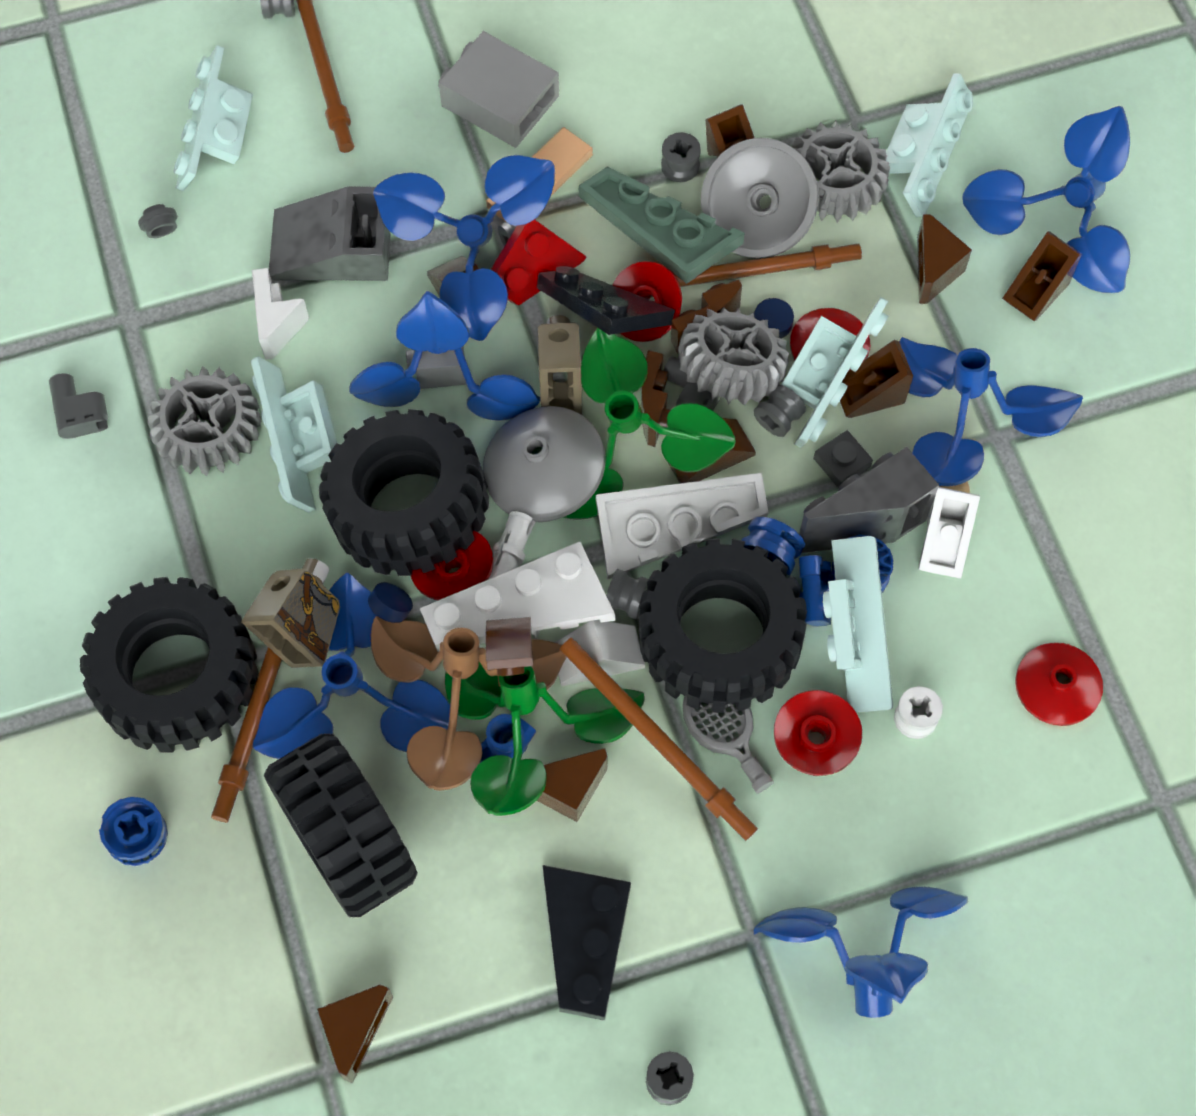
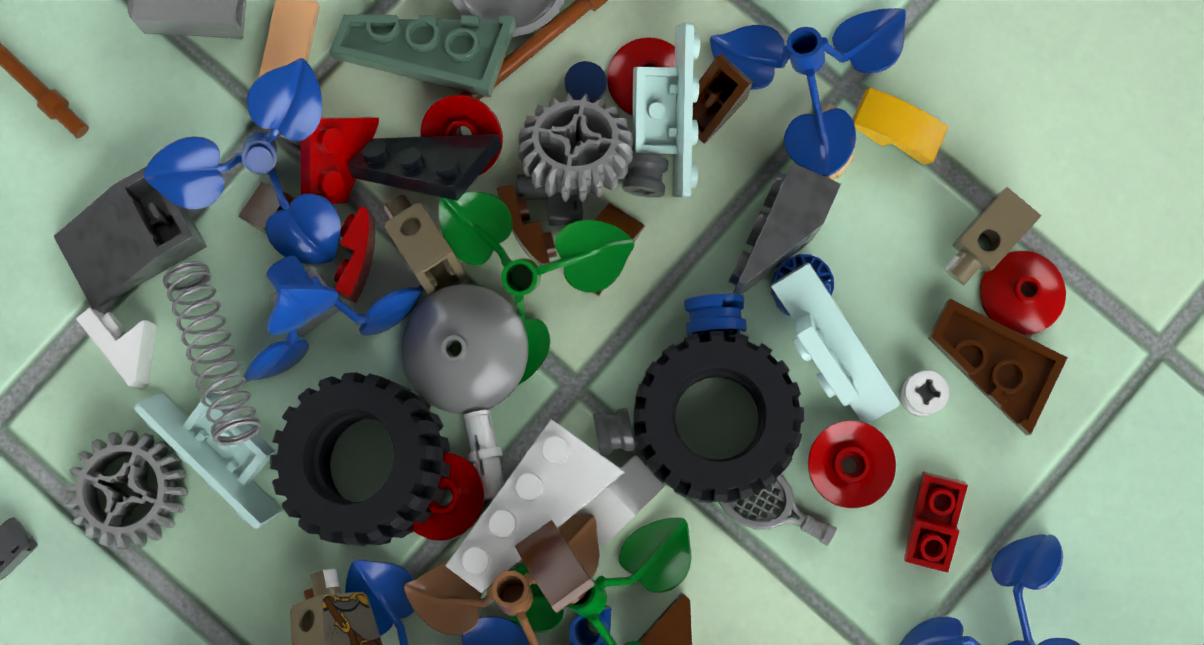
camera: 30 degrees left, 15 degrees up
dark blue tile [368,582,413,623] -> none
dark orange bar [559,637,758,841] -> none
white wing [595,473,769,580] -> none
reddish brown slope [671,279,742,354] -> none
blue plate [799,555,832,626] -> none
dark grey plate [813,430,873,488] -> none
white slope [919,487,980,578] -> none
none -> light grey piece [163,261,262,446]
none -> red slope [334,206,376,303]
none -> yellow slope [852,88,949,165]
none -> red slope [904,471,968,573]
none -> reddish brown wing [928,299,1068,436]
none -> dark tan torso [944,187,1042,285]

